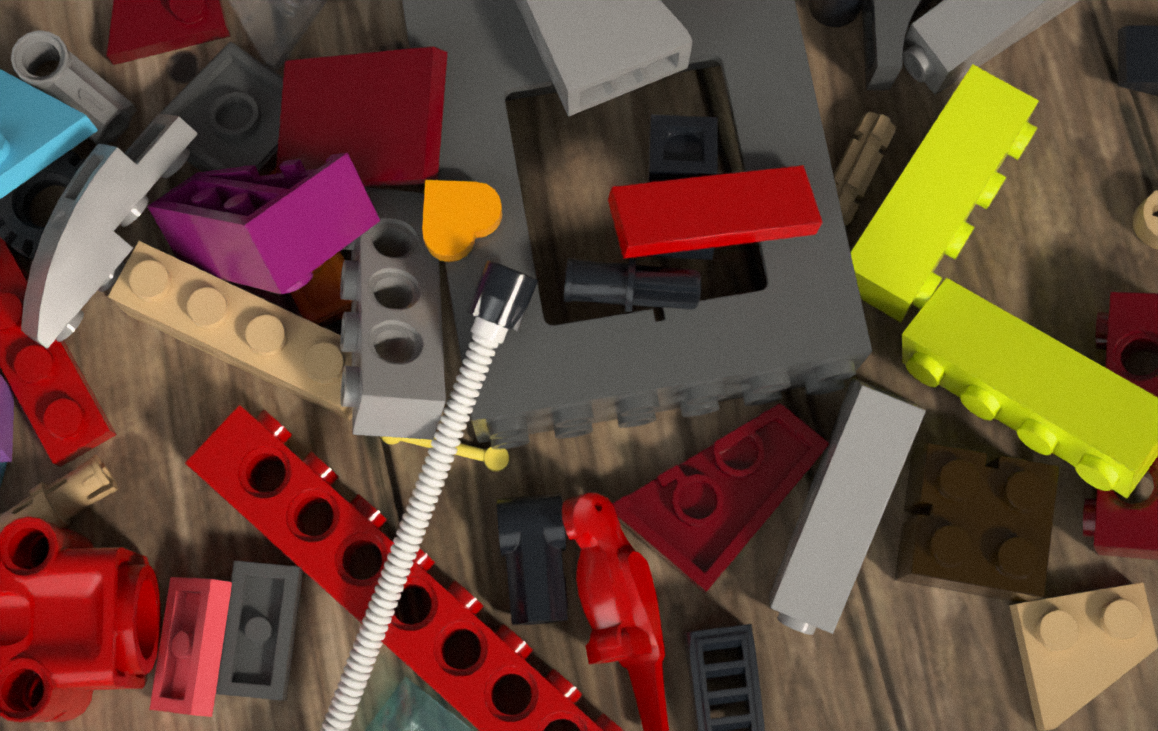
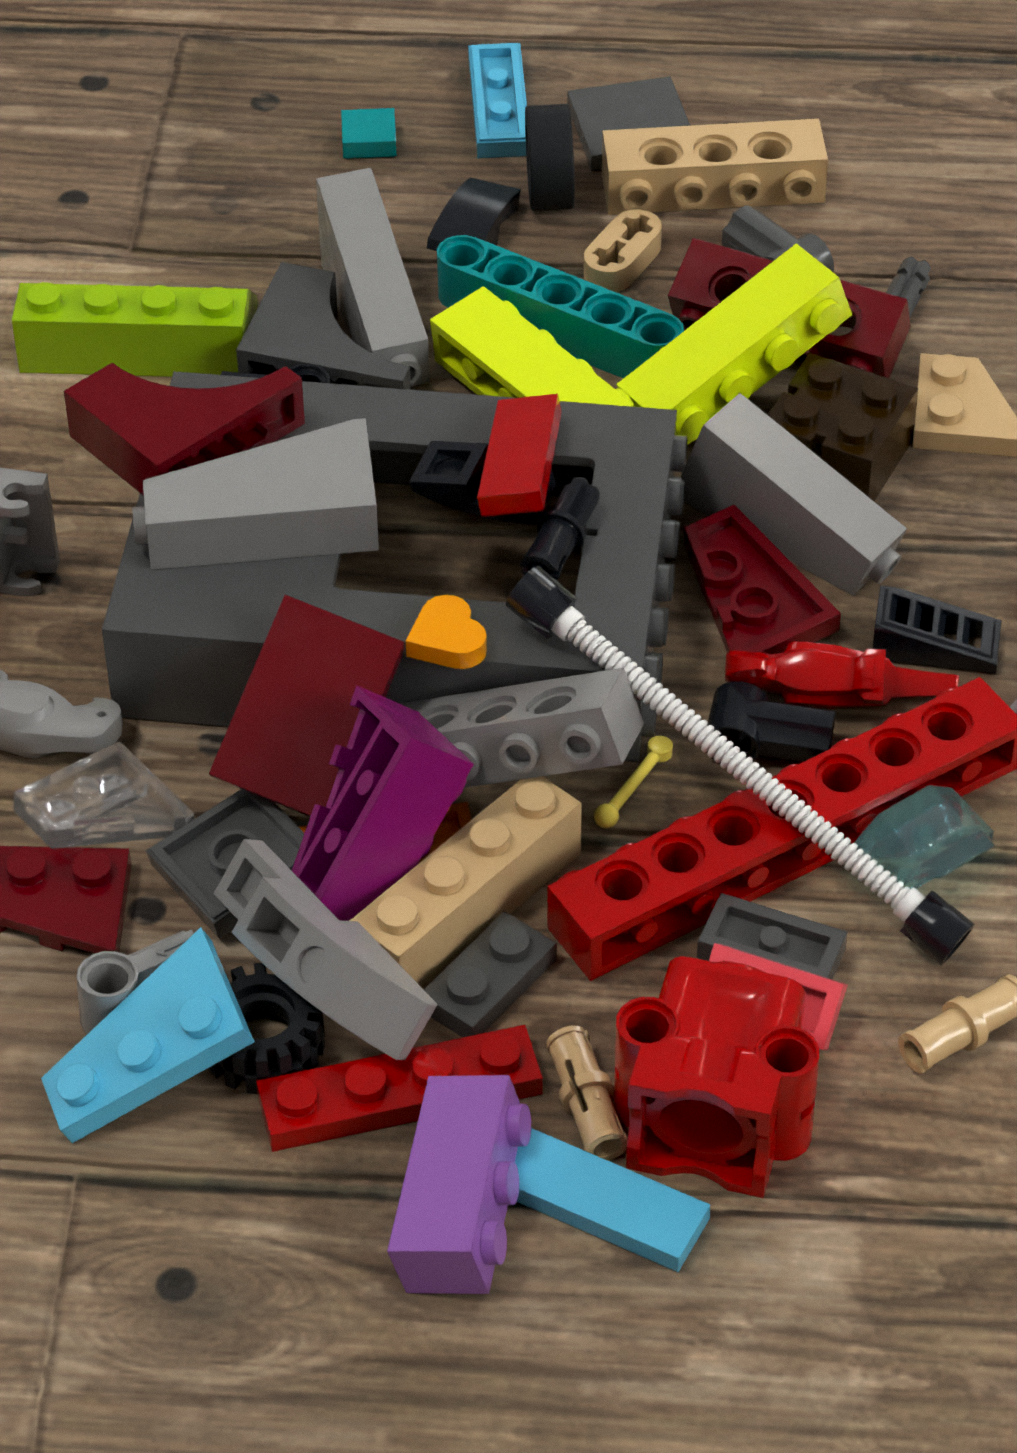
camera: 70 degrees left, 30 degrees down
none -> dark grey plate [424,911,557,1037]
none -> teal beam [437,235,684,379]

